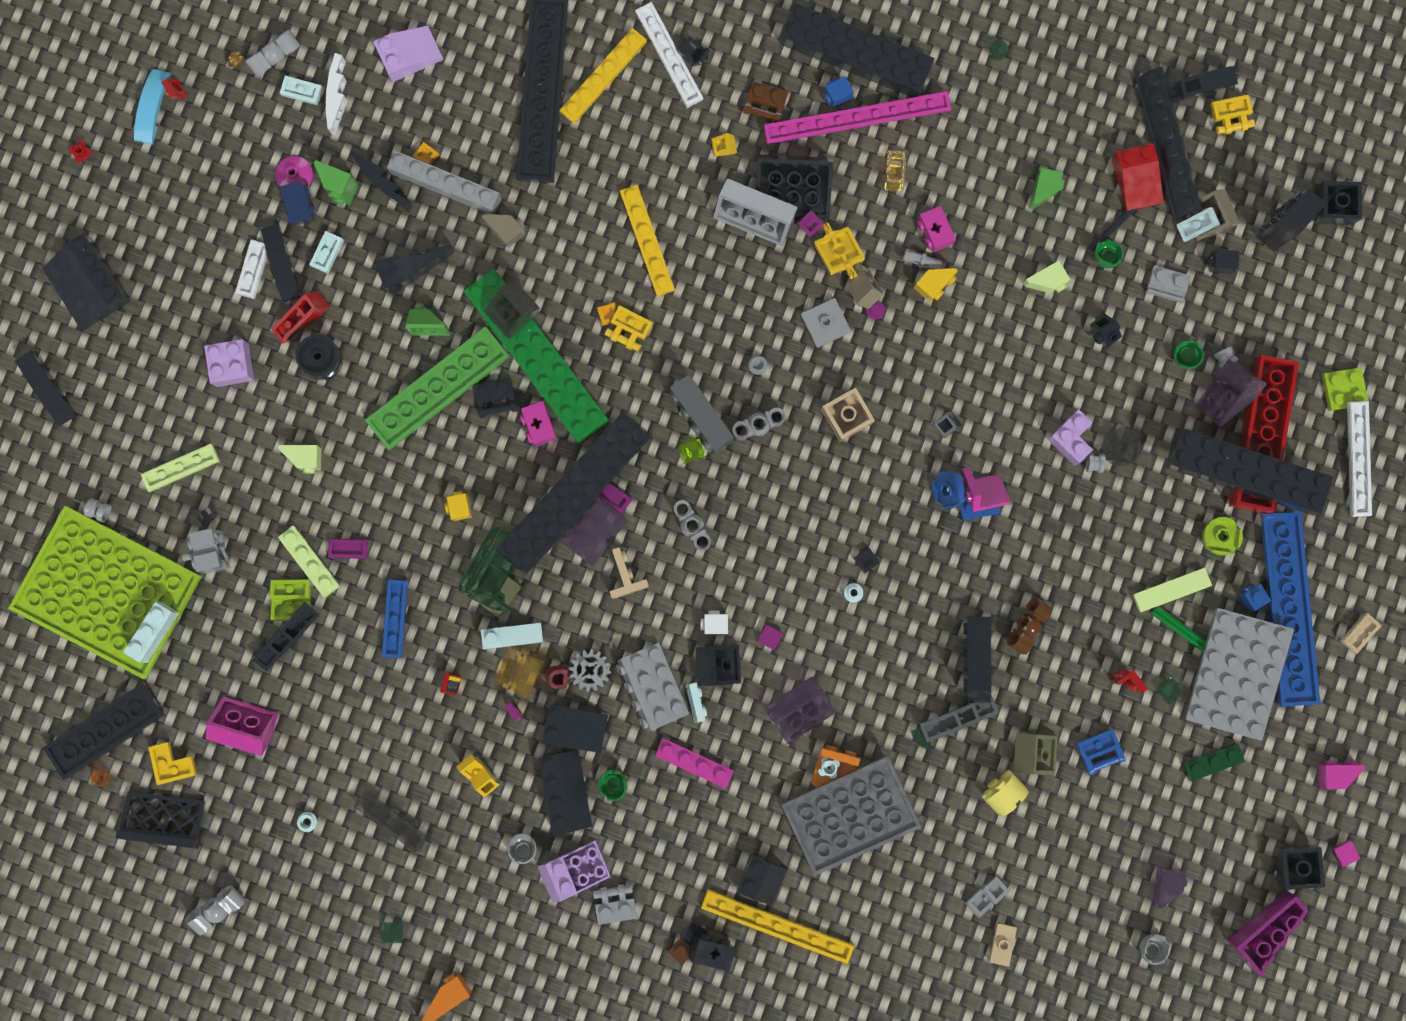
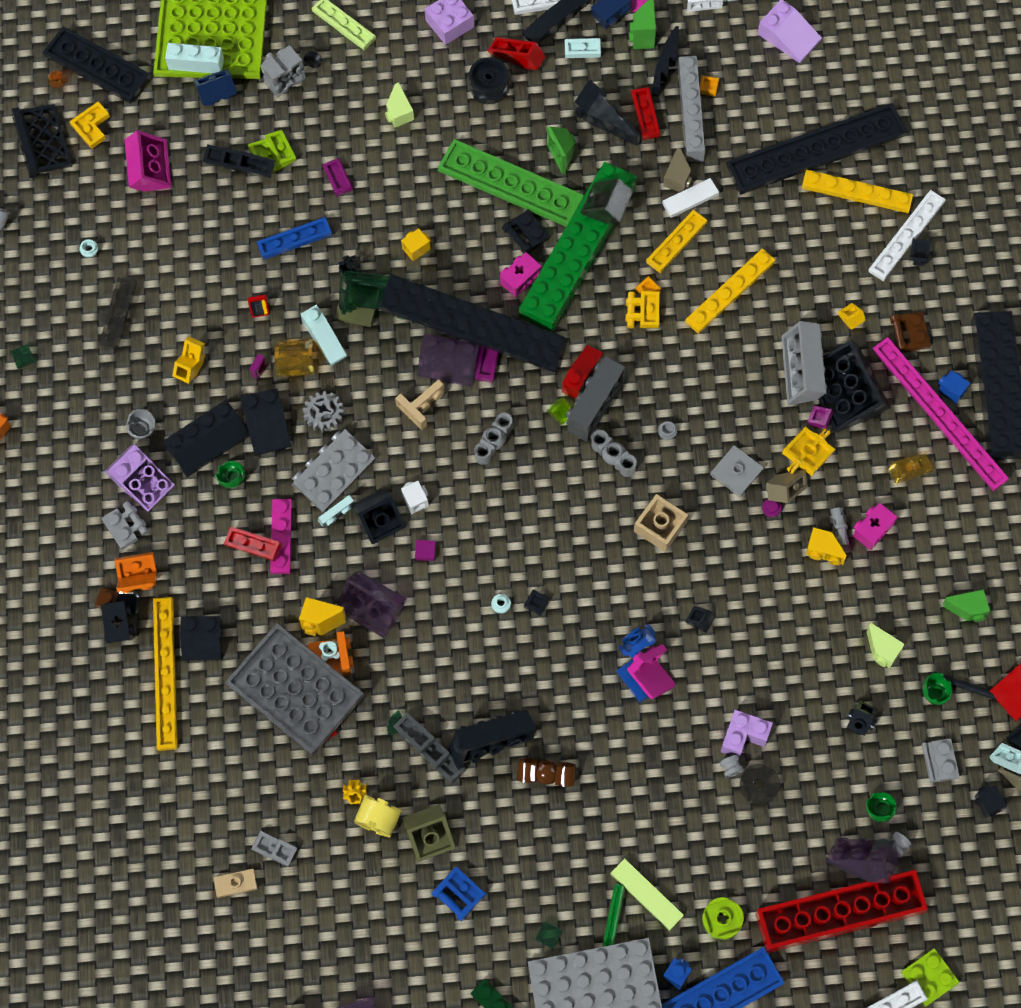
camera: 70 degrees right, 15 degrees down
yellowish green plate [278,526,341,598] -> none
dark red plate [544,665,570,689] -> none
red bracket [1110,668,1148,694] -> none
black brick [1165,428,1333,516] -> none
none -> orange bracket [114,552,158,593]
none -> dark blue brick [194,69,237,106]
none -> plate [223,527,282,562]
none -> yellow slope [299,597,347,636]
none -> black gear [338,255,361,278]
none -> yellow gear [342,779,367,804]
none -> red slope [562,345,604,399]
none -> red plate [631,87,660,140]
none -> yellow plate [646,210,707,273]
none -> white tile [662,178,719,218]

